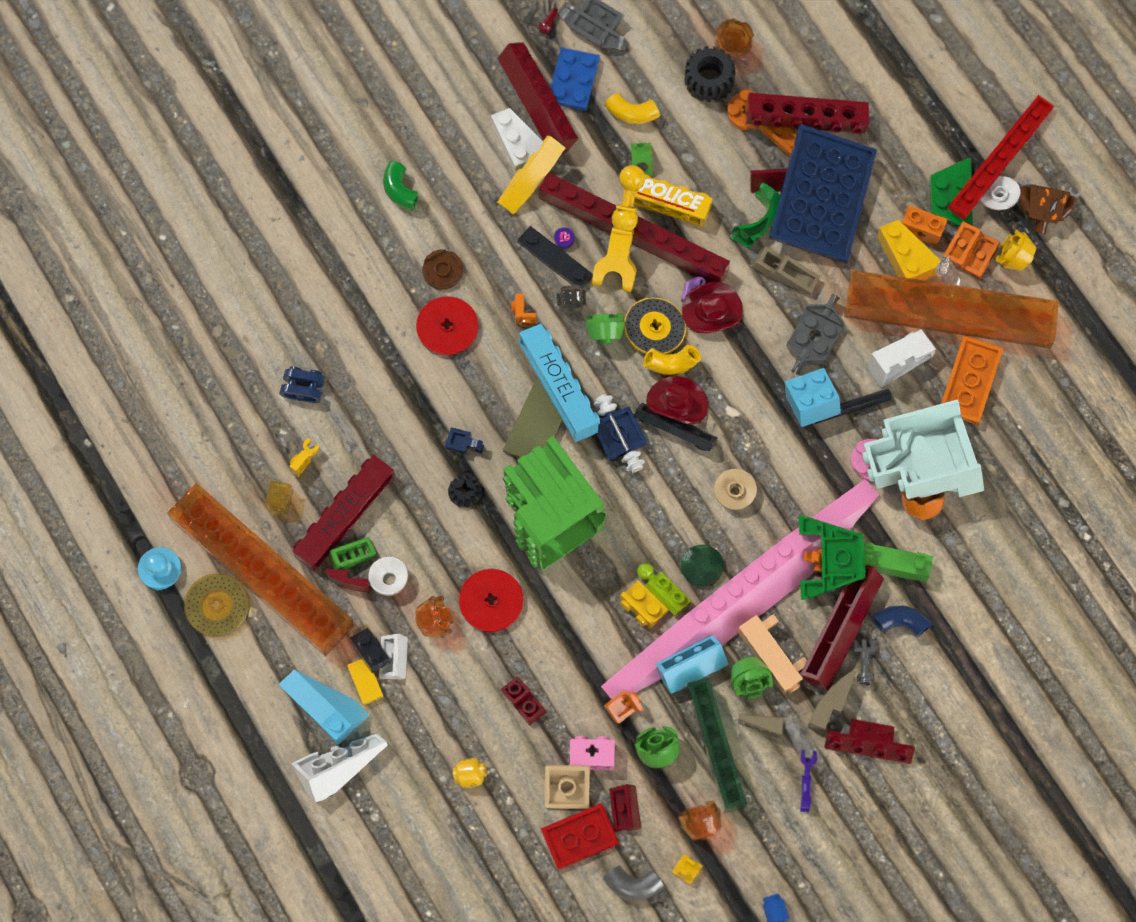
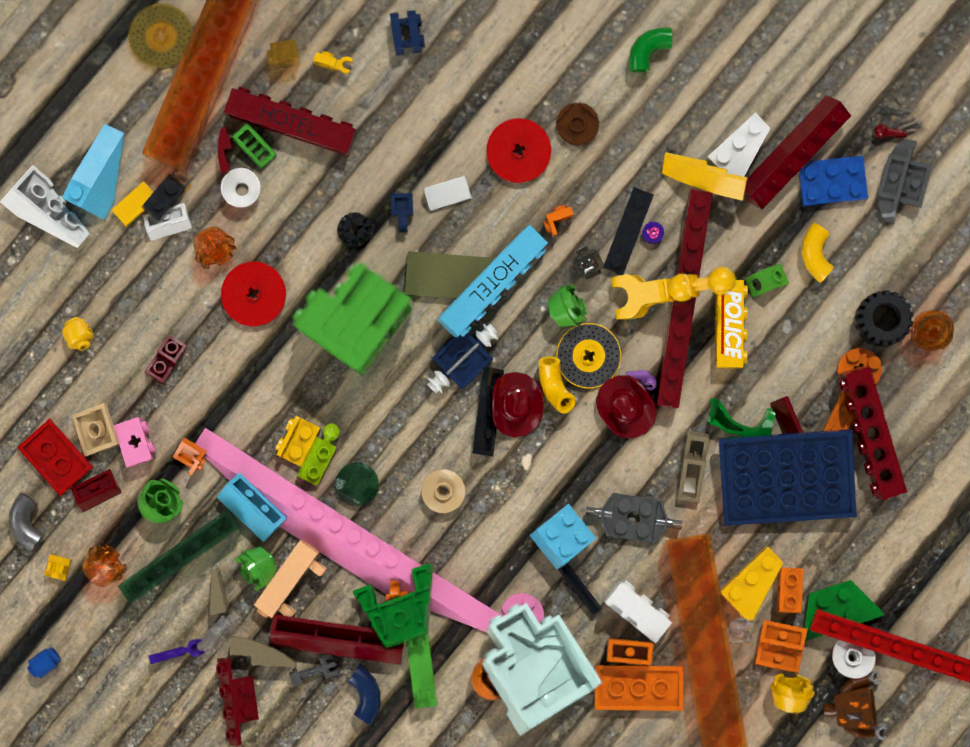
camera: 70 degrees right, 15 degrees up
none -> white slope [424,176,471,211]
none -> orange brick [606,638,653,665]

